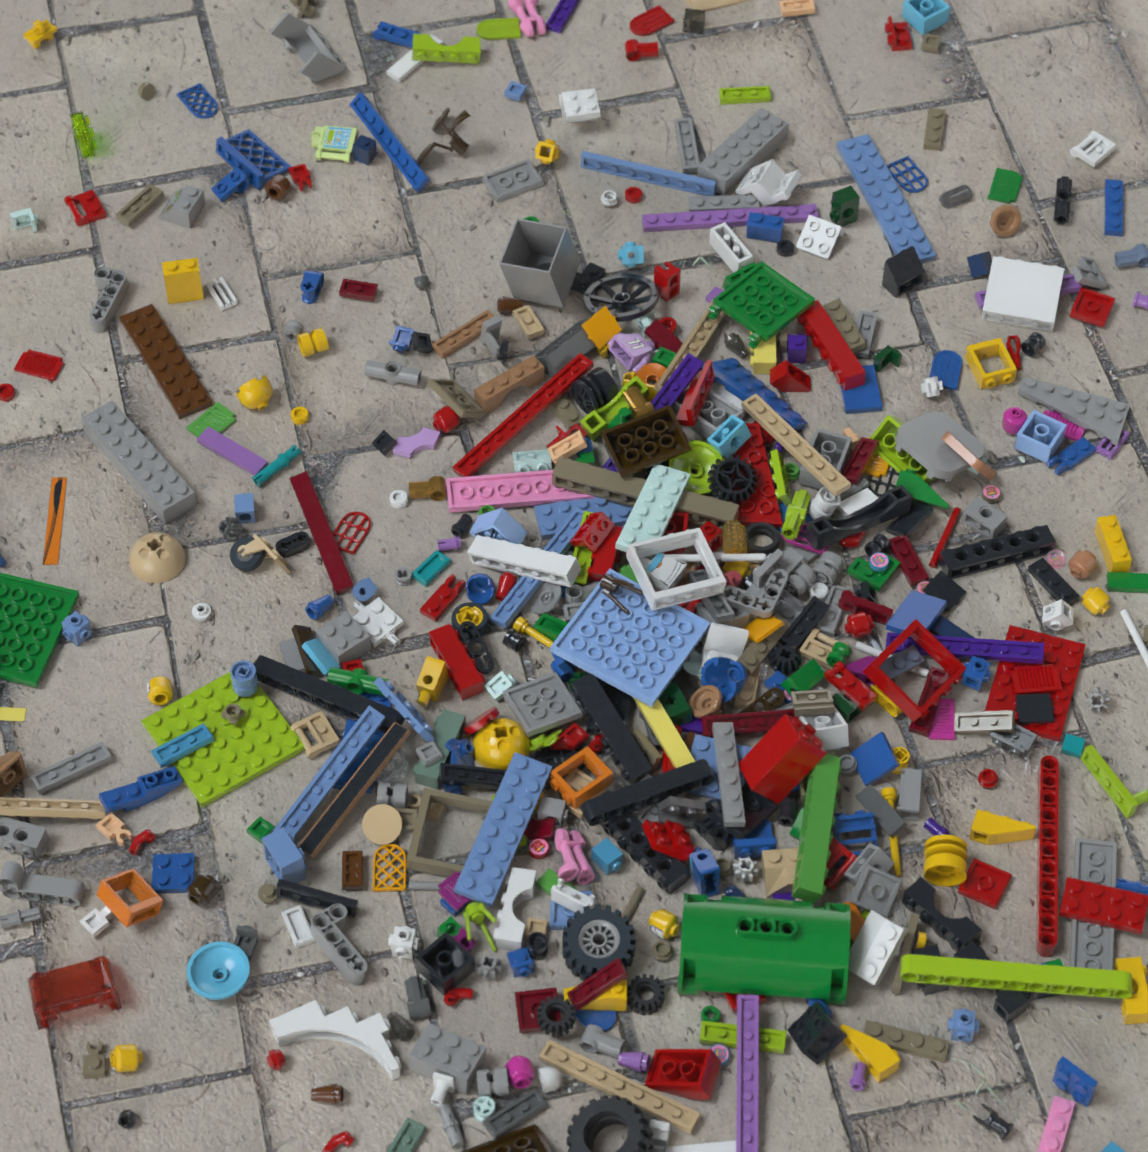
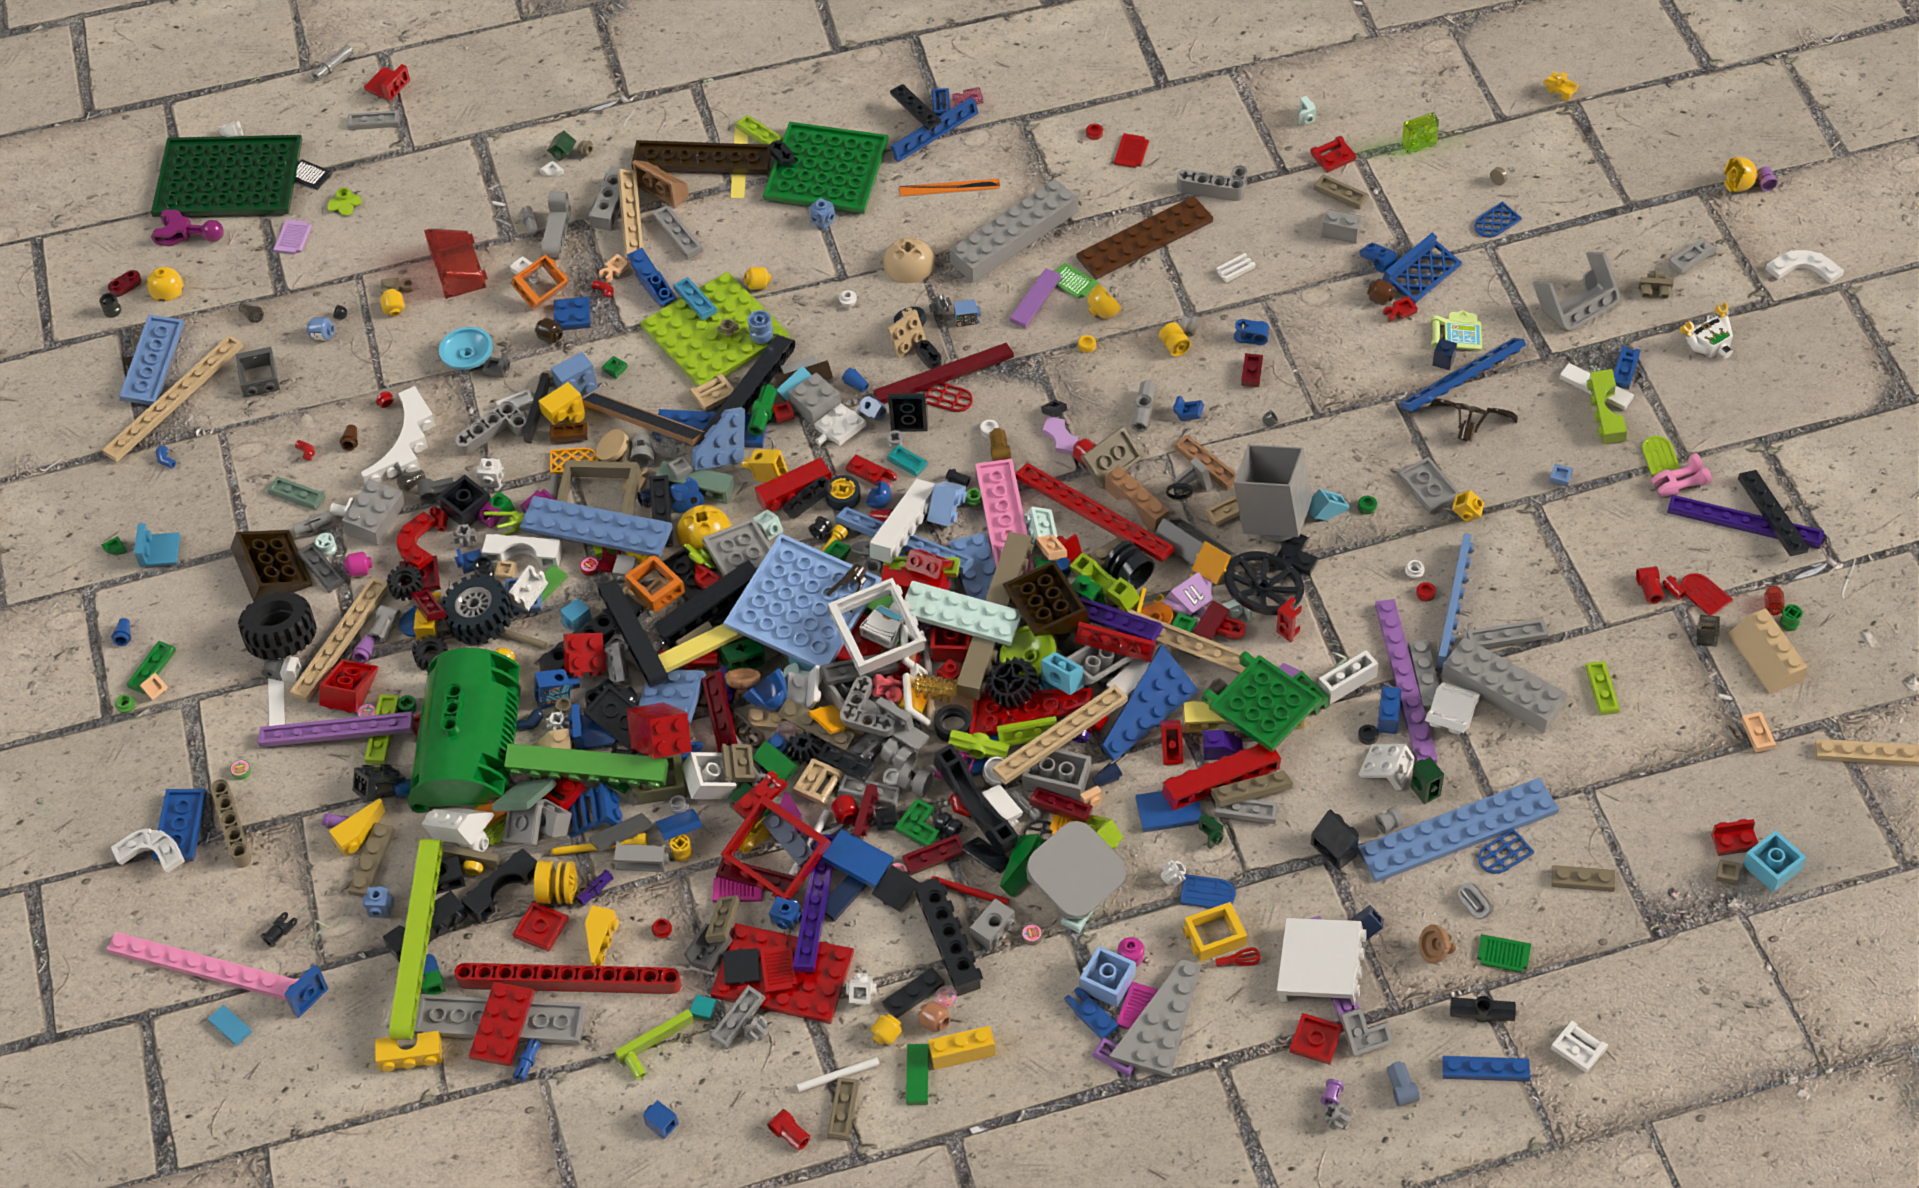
camera: 90 degrees right, 0 degrees up
yellow brick [162,258,204,304] -> none
teal pin [252,444,301,487] -> none
medium blue plate [272,705,386,838] -> none
black plate [411,332,433,353] -> none
medium lavender pin [437,535,462,552] -> none
red tile [463,707,500,735] -> none
light grey wheel [476,1067,509,1097] -> none
white piece [538,1067,562,1094] -> none
bright pink piece [555,828,595,885] -> none
white bracket [559,88,600,124] -> none
medium azure brick [618,242,644,267] -> none
pearl gold piece [623,386,655,419] -> none
light grey plate [712,722,745,827] -> none
green wheel [826,642,852,668] -> none
tile [869,552,889,572] -> none
nougat beam [941,431,997,481] -> none
black wheel [1021,332,1046,357] -> none
none -> medium blue head [306,317,335,341]
none -> red plate [396,511,437,570]
none -> sand green tile [492,779,556,812]
none -> yellow brick [539,382,586,425]
none -> light grey tile [710,985,766,1049]
none -> black slope [888,393,928,432]
none -> dark blue cone [1092,762,1123,787]
none -> light grey wheel [1375,807,1403,834]
none -> red pin [1662,575,1687,600]

